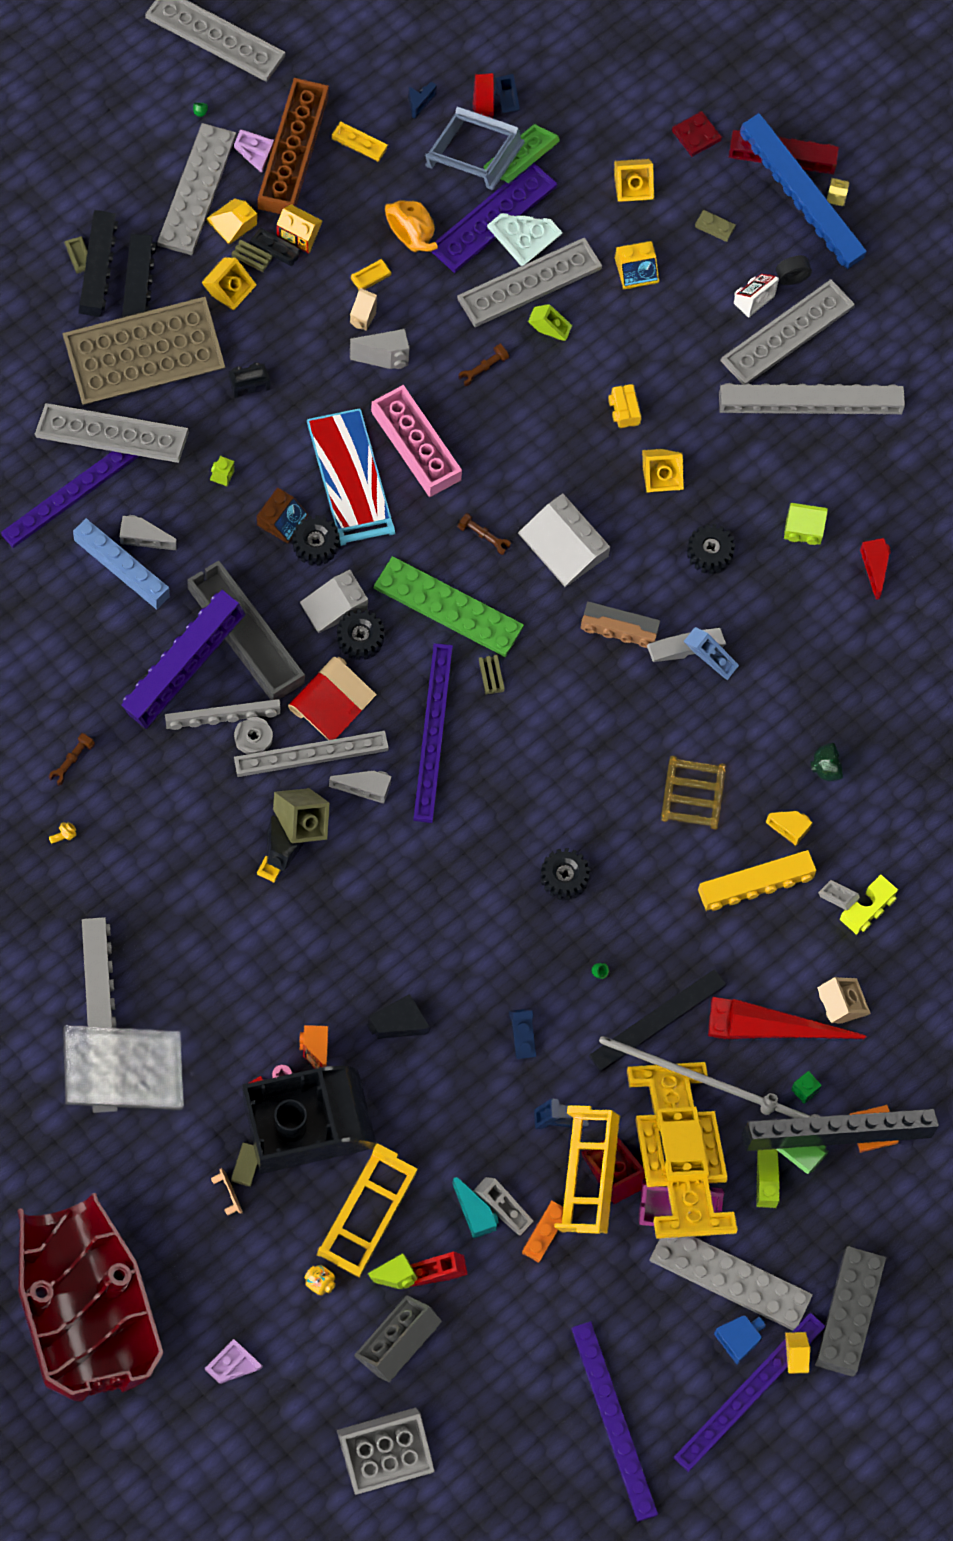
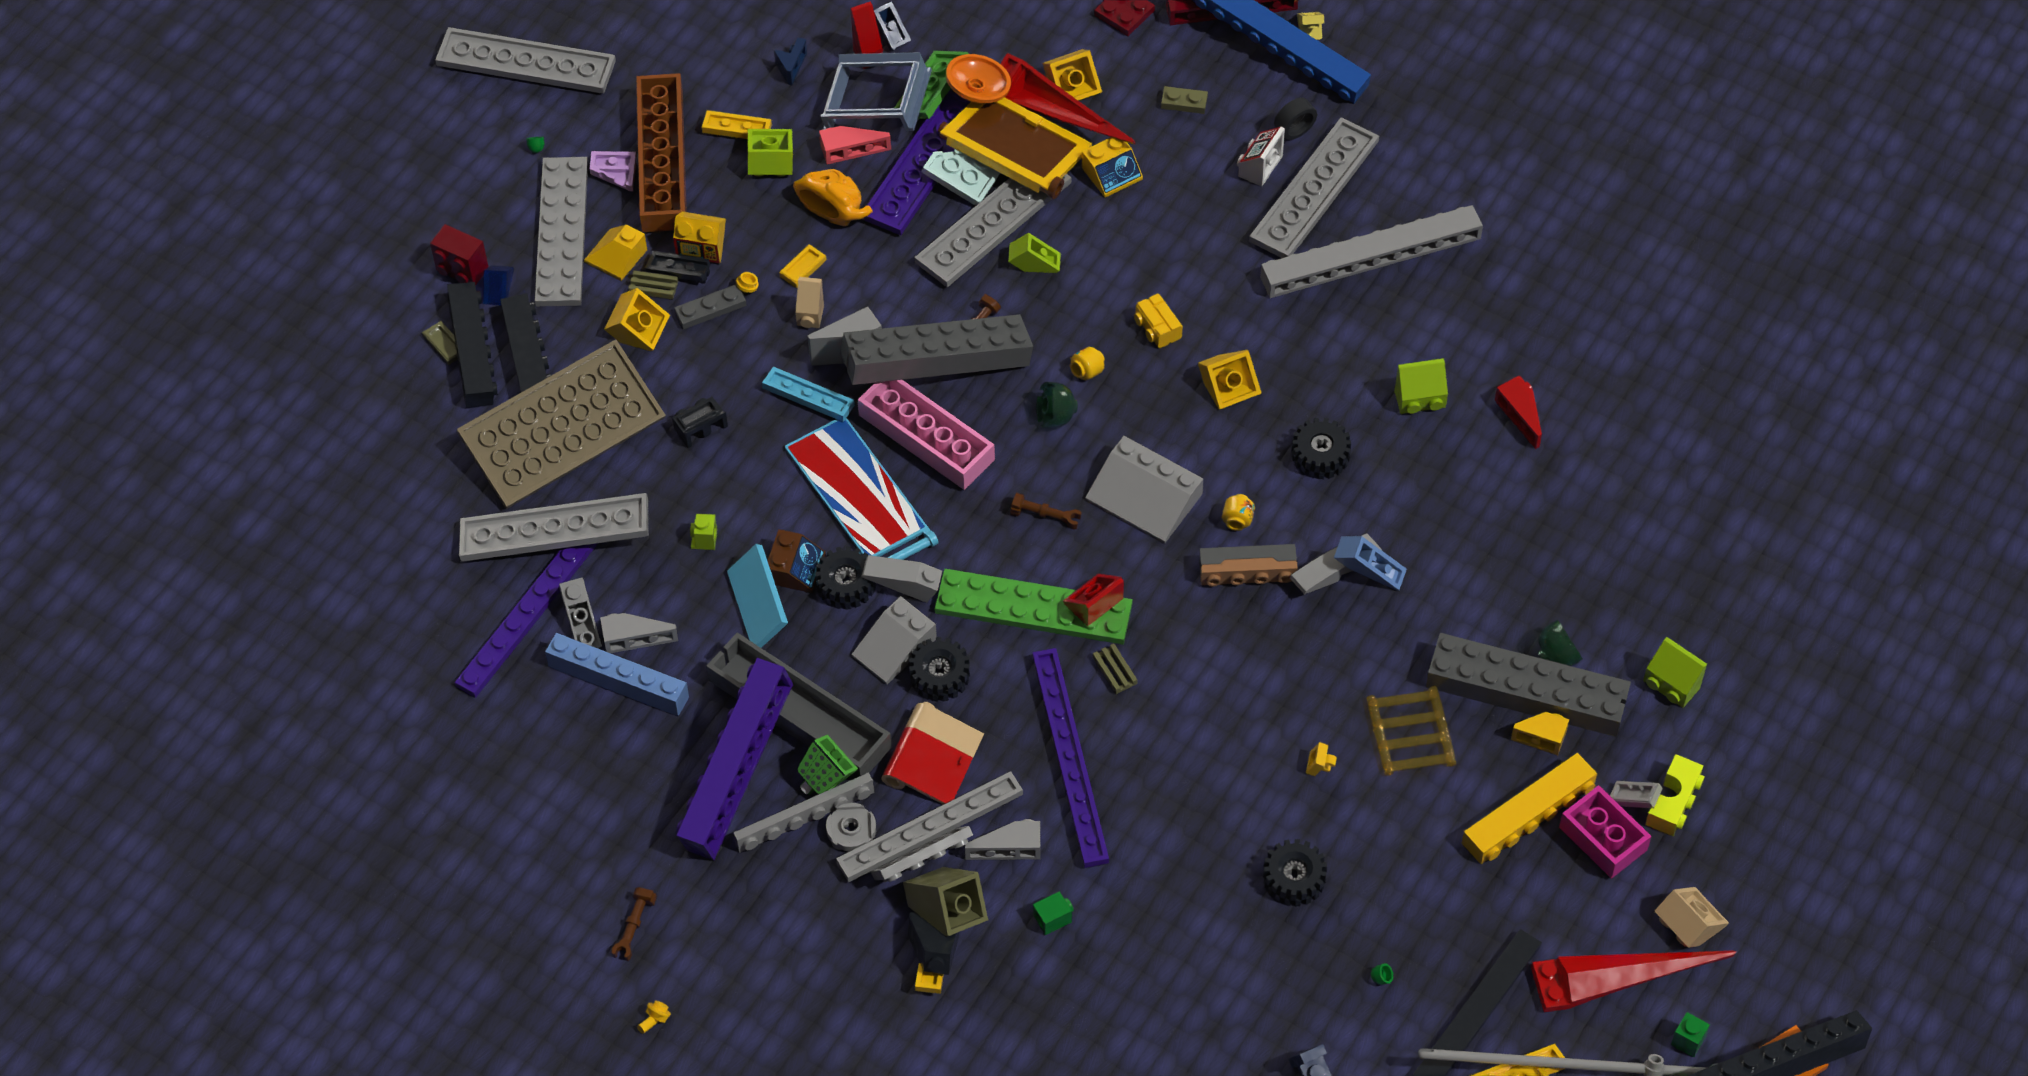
camera: 10 degrees left, 10 degrees down
none -> dark red brick [430,224,489,286]
none -> clear blue slope [483,265,514,306]
none -> light grey slope [559,577,602,648]
none -> dark grey plate [674,284,747,329]
none -> medium azure tile [727,544,788,648]
none -> yellow plate [736,272,758,293]
none -> lime slope [748,129,793,176]
none -> medium azure plate [762,367,855,422]
none -> bright green torso [798,734,858,795]
none -> coral slope [819,126,891,165]
none -> dark grey piece [840,314,1033,385]
none -> light grey slope [862,555,942,603]
none -> light grey plate [870,826,973,882]
none -> door [938,97,1092,199]
none -> orange dish [946,54,1011,104]
none -> red plate [1000,53,1136,144]
none -> green brick [1033,891,1074,935]
none -> cylinder [1036,382,1078,428]
none -> red slope [1063,574,1124,626]
none -> yellow head [1070,347,1105,381]
none -> yellow head [1222,494,1255,531]
none -> yellow tile [1306,742,1337,776]
none -> dark grey piece [1426,633,1631,737]
none -> dark pink brick [1559,785,1651,879]
none -> lime slope [1643,637,1707,708]

